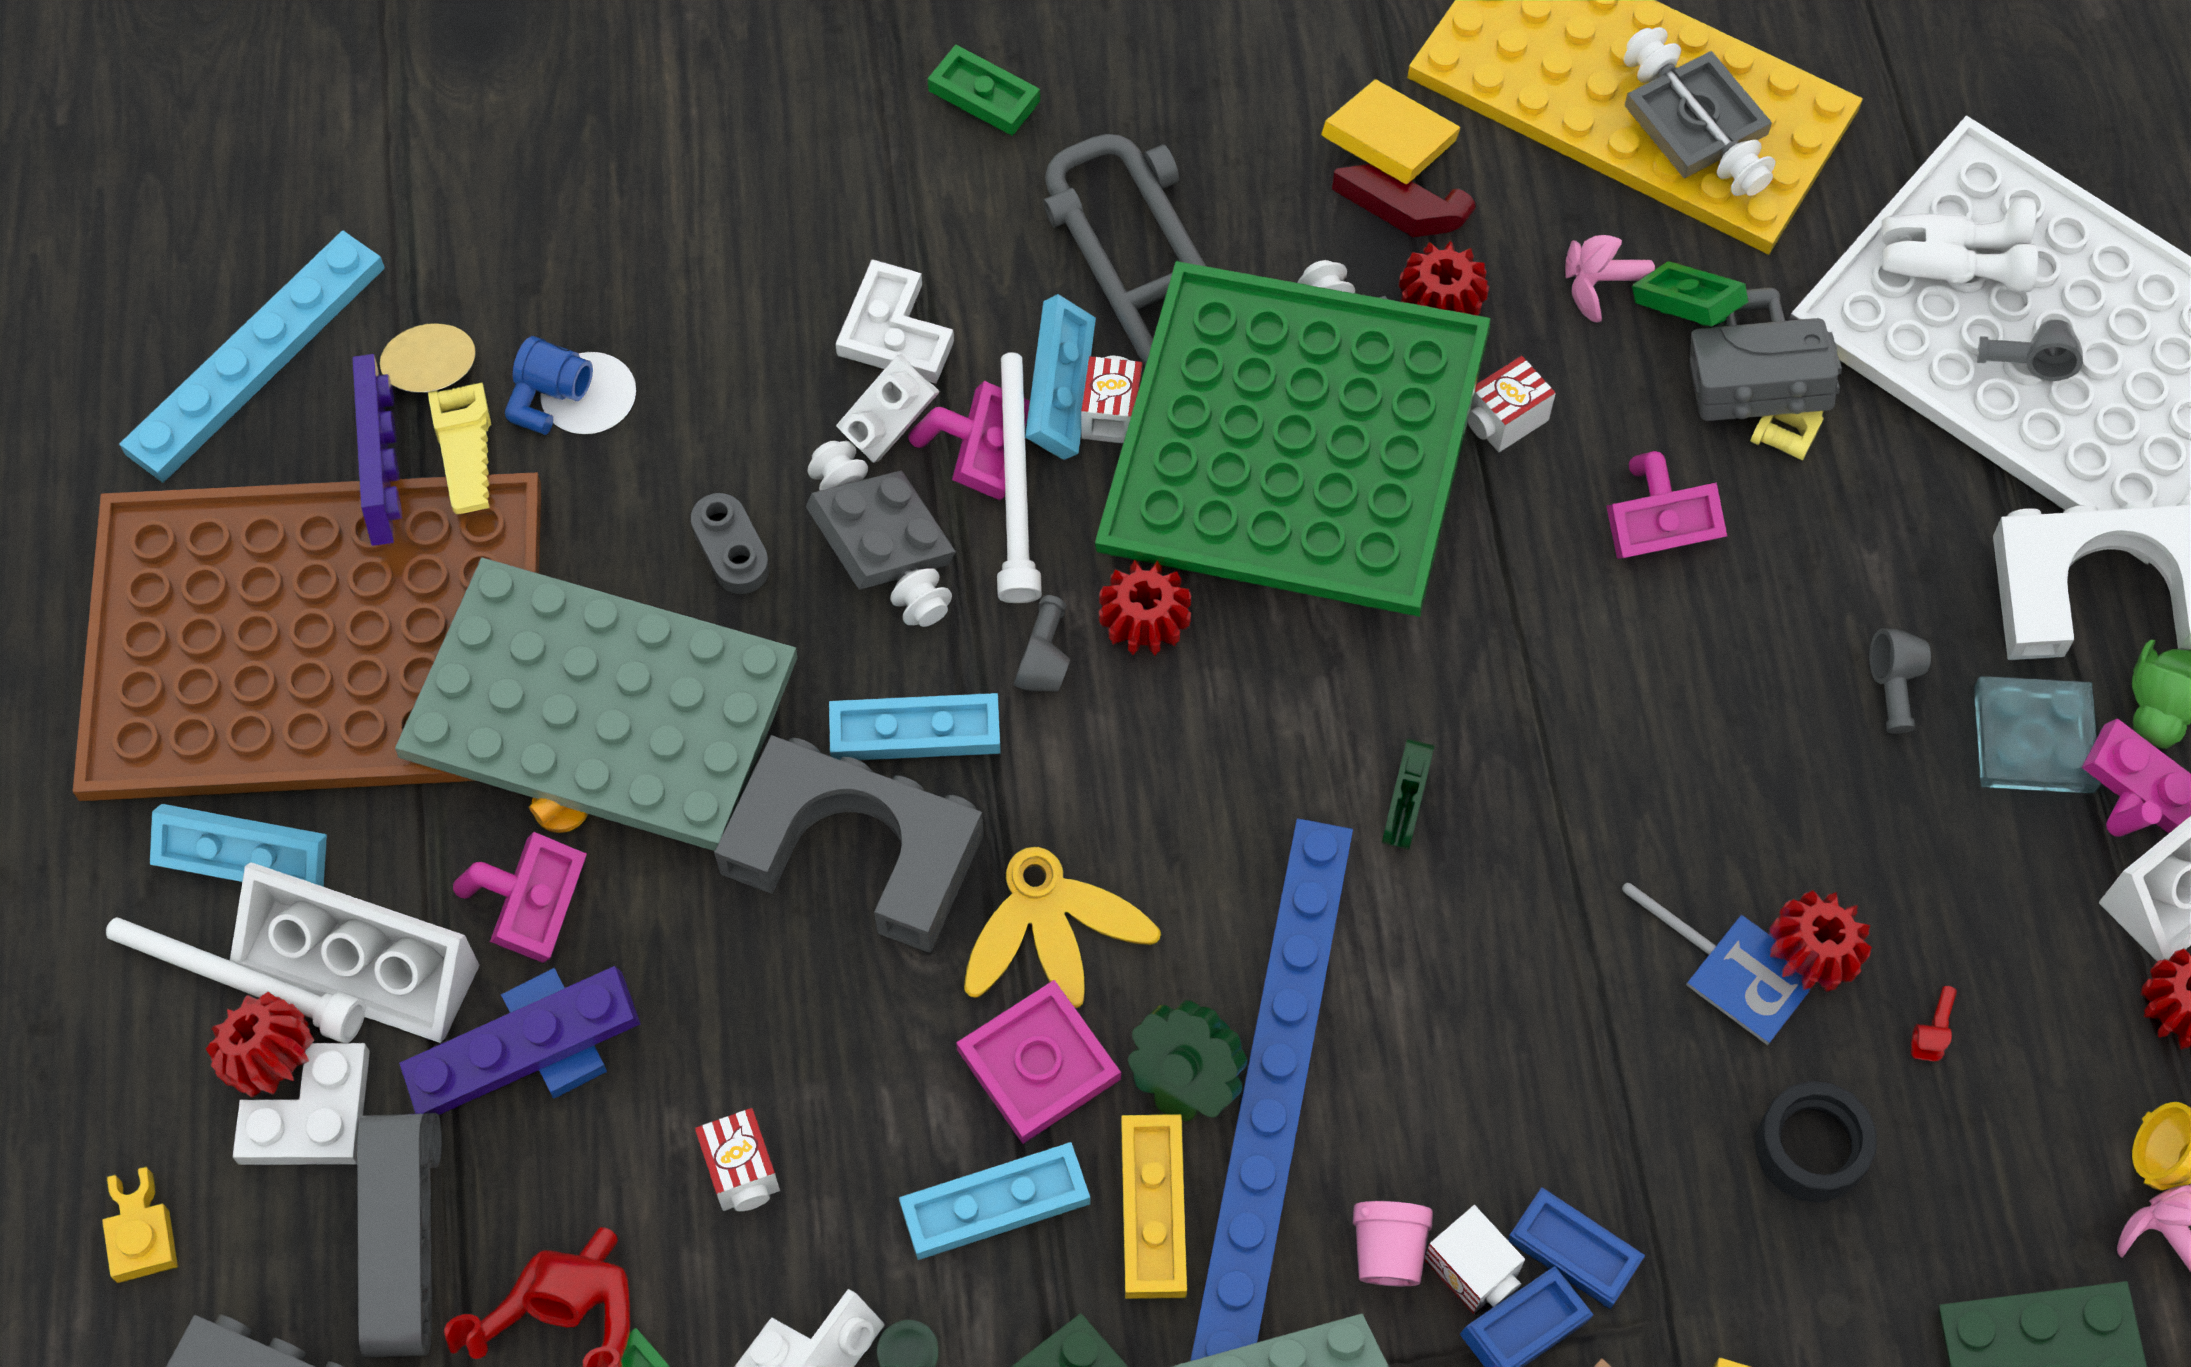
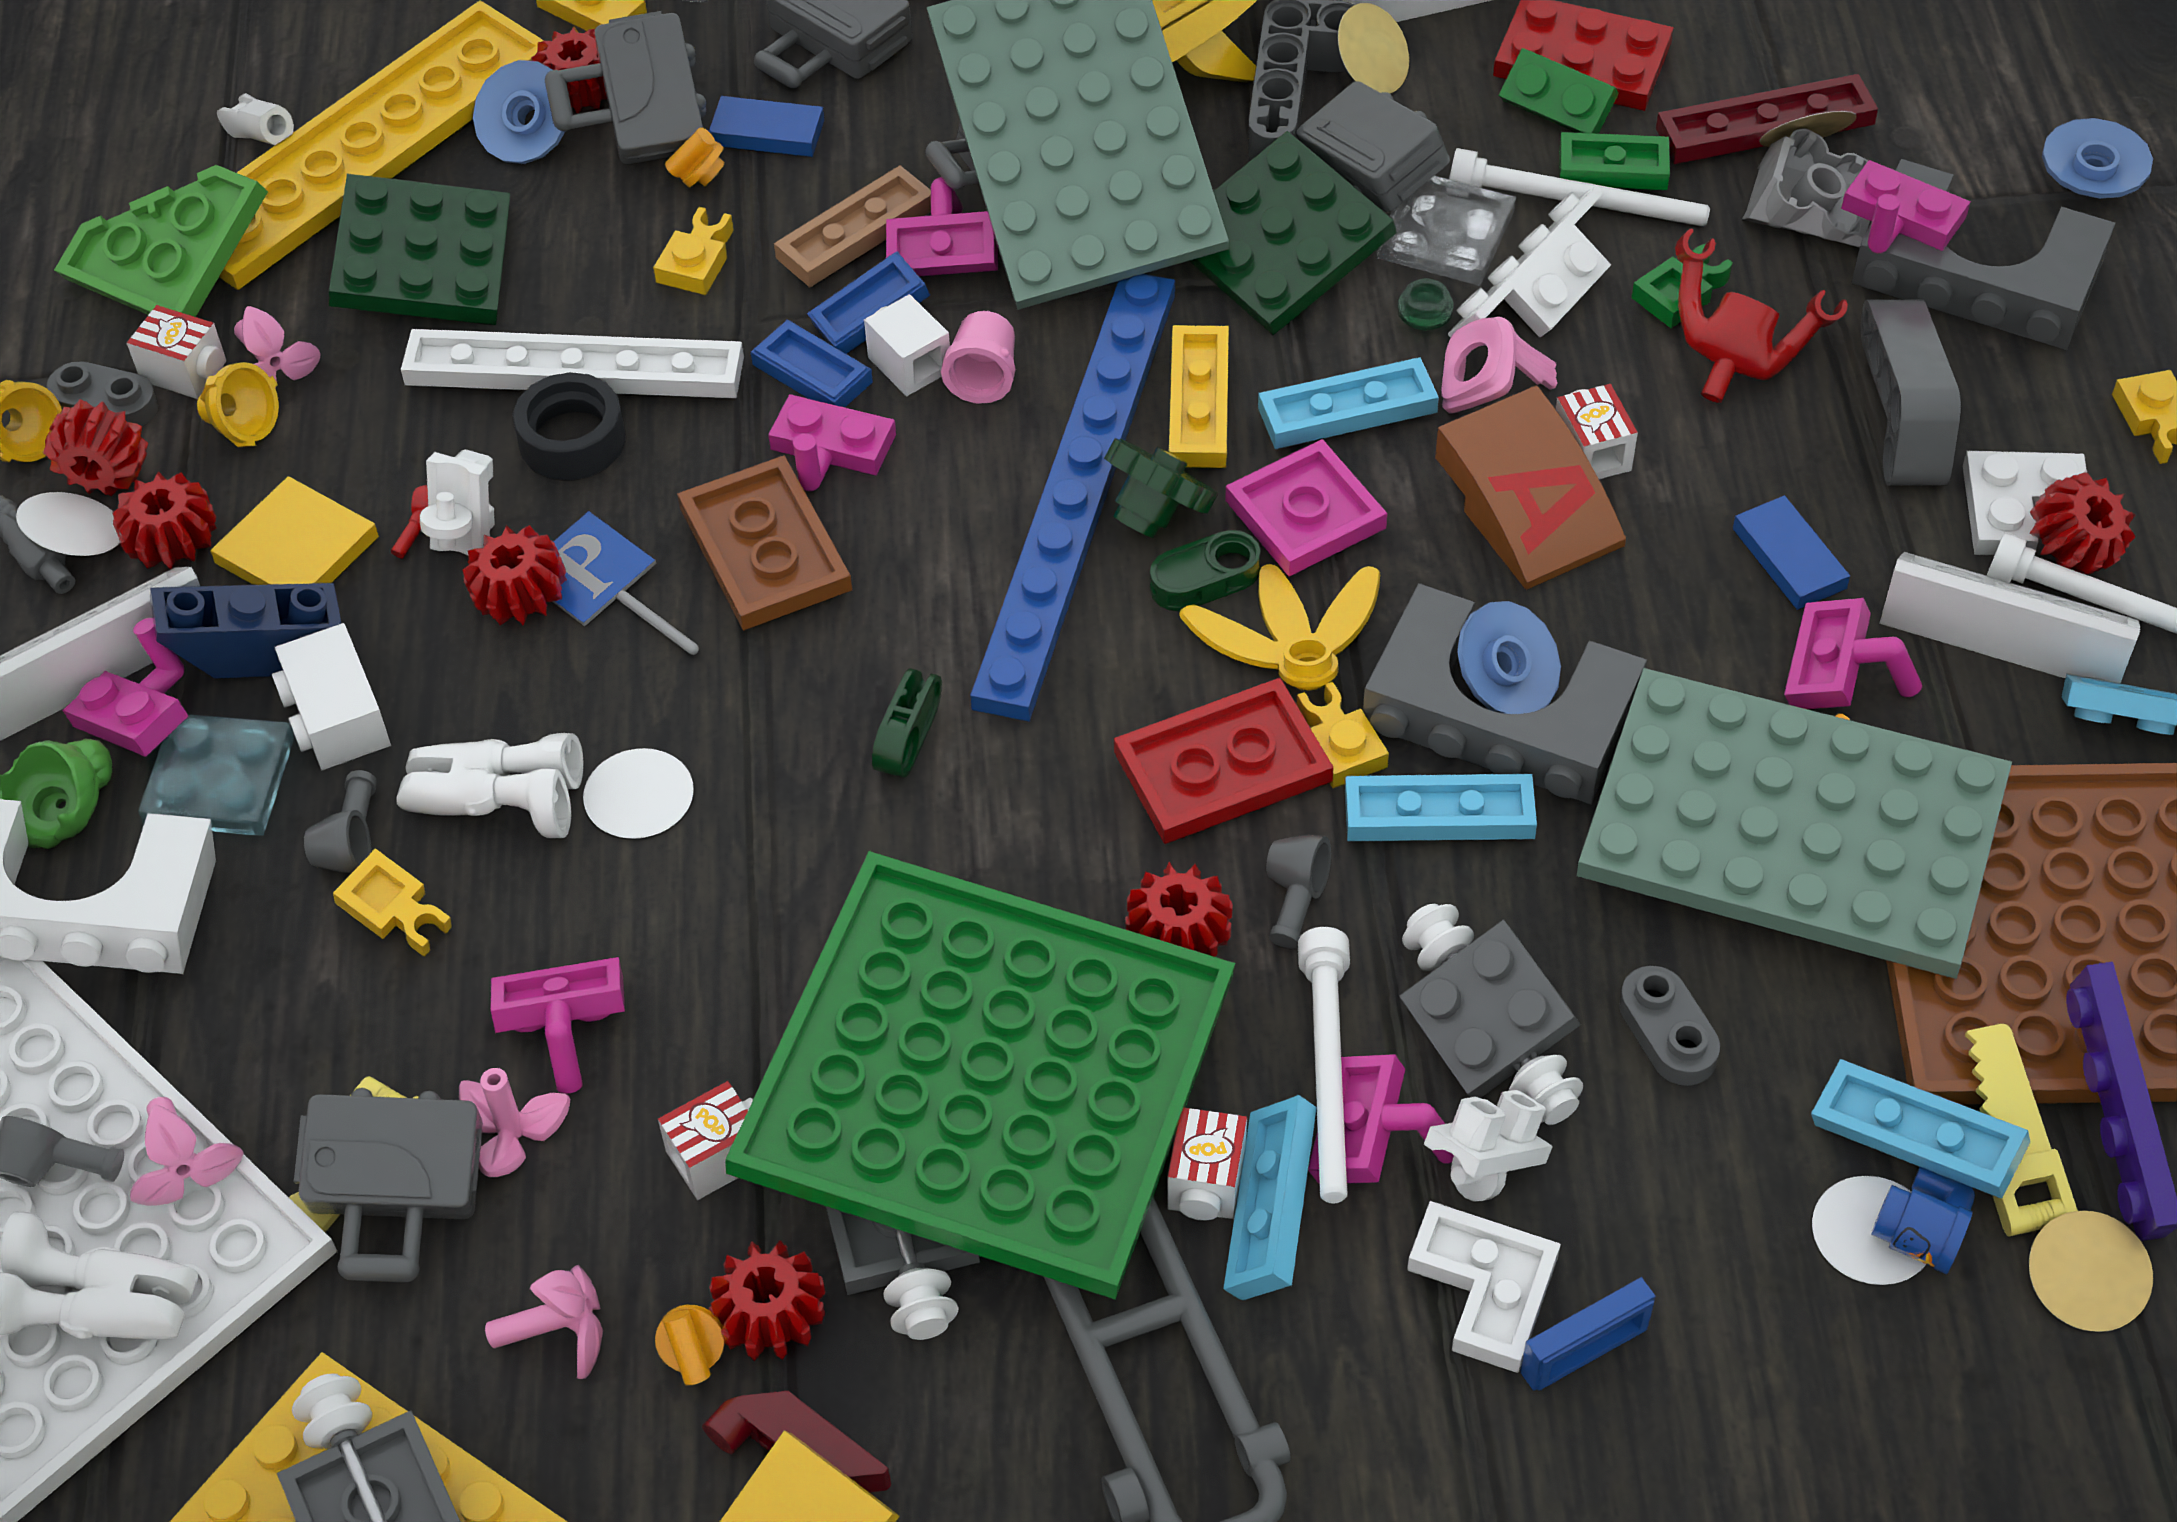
camera: 175 degrees left, 10 degrees down
dark purple plate [399,966,640,1115] -> none
green plate [1632,261,1749,327] -> none
none -> bright pink plant [130,1097,244,1206]
none -> dark blue slope [150,583,341,678]
none -> yellow tile [210,476,379,585]
none -> white brick [272,623,391,771]
none -> yellow plate [333,848,452,957]
none -> white piece [397,733,583,838]
none -> white plate [401,329,744,398]
none -> white hips [420,449,495,555]
none -> bright pink plant [459,1068,571,1177]
none -> white sticker [583,748,693,839]
none -> light orange plate [655,1305,725,1385]
none -> dark orange plate [677,455,852,631]
none -> dark pink plate [768,394,896,491]
none -> red plate [1114,678,1334,844]
none -> dark green piece [1150,530,1261,611]
none -> yellow plate [1297,681,1389,788]
none -> dark orange slope [1435,385,1626,590]
none -> bright pink piece [1441,317,1557,413]
none -> medium blue dish [1457,601,1561,714]
none -> blue tile [1520,1277,1656,1391]
none -> medium azure plate [1811,1059,2030,1199]

